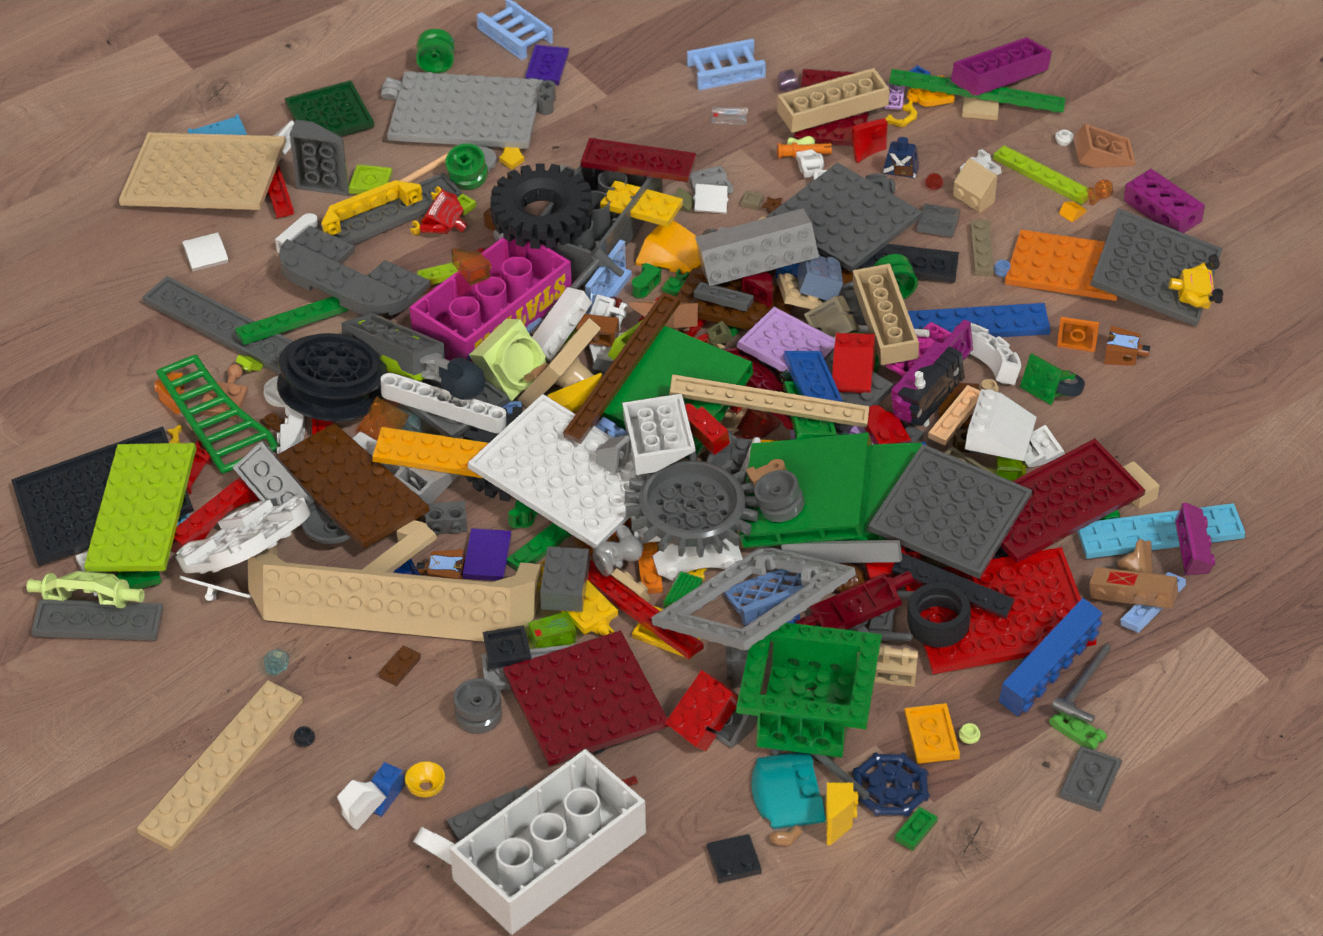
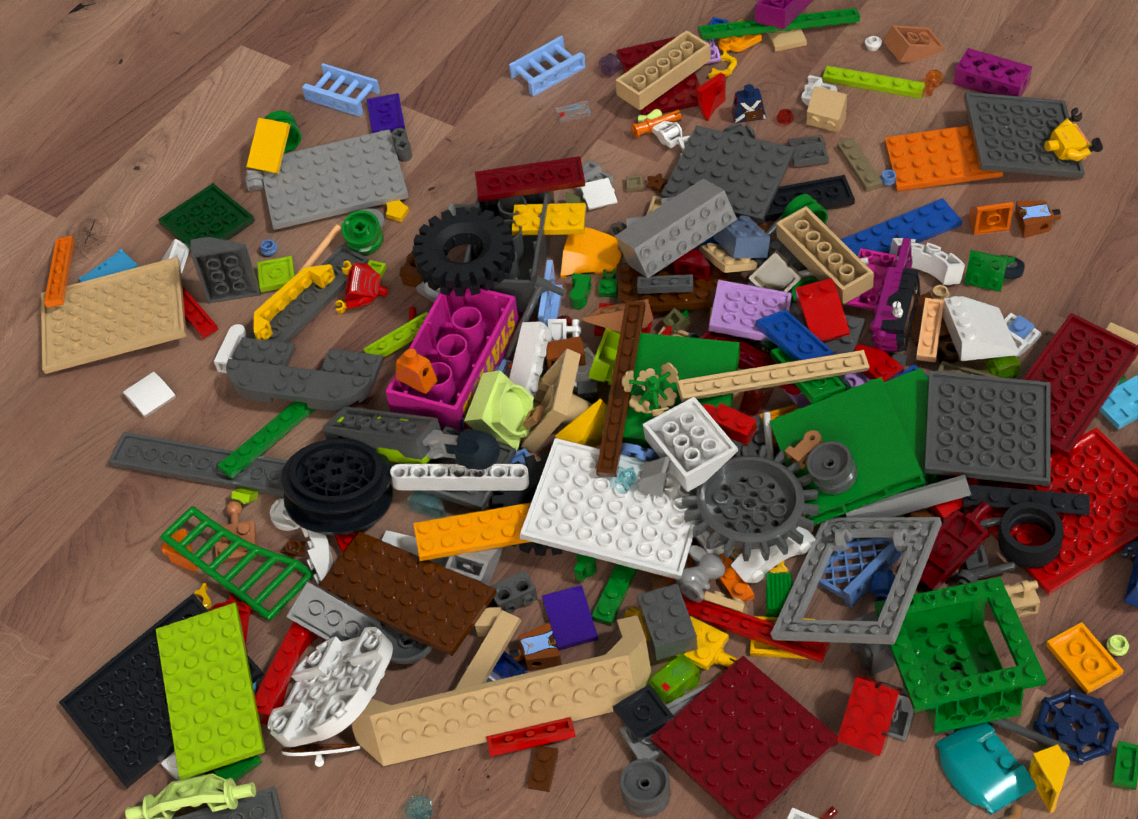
camera: 15 degrees left, 5 degrees up
clear orange plate [357,397,409,441] -> none
clear orange slope [451,248,492,286] -> none
light orange slope [1059,201,1087,222] -> none
none -> orange plate [44,235,75,308]
none -> yellow tile [246,118,290,174]
none -> medium blue plate [260,239,278,256]
none -> orange torso [396,349,437,394]
none -> red plate [486,717,576,757]
none -> clear light blue plate [615,466,638,491]
none -> tan plant [622,362,679,416]
none -> medium blue plate [1008,315,1035,339]

